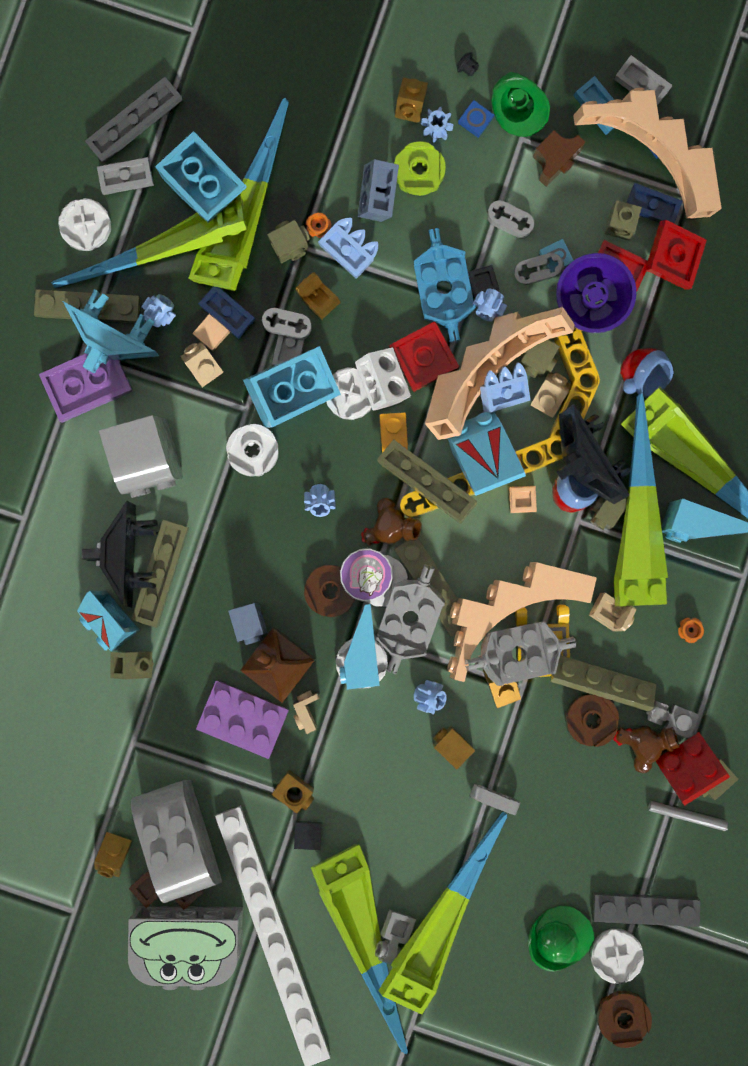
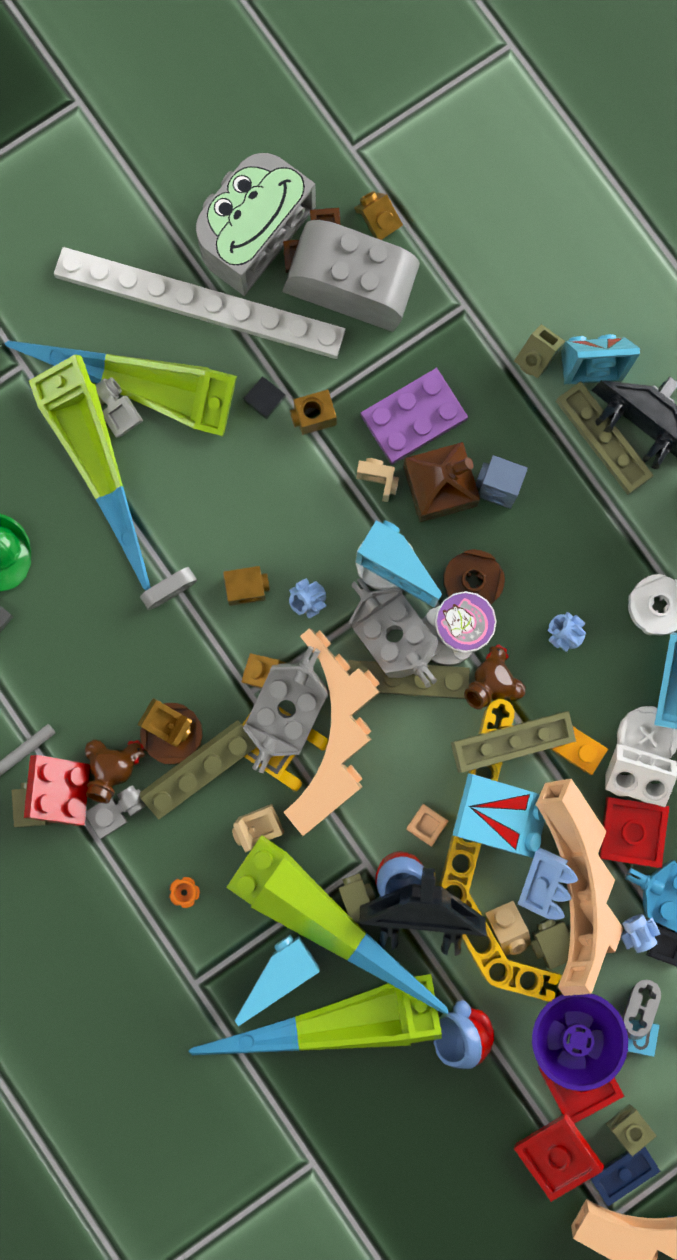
camera: 125 degrees right, 5 degrees down
none -> pearl gold bracket [137,698,192,747]

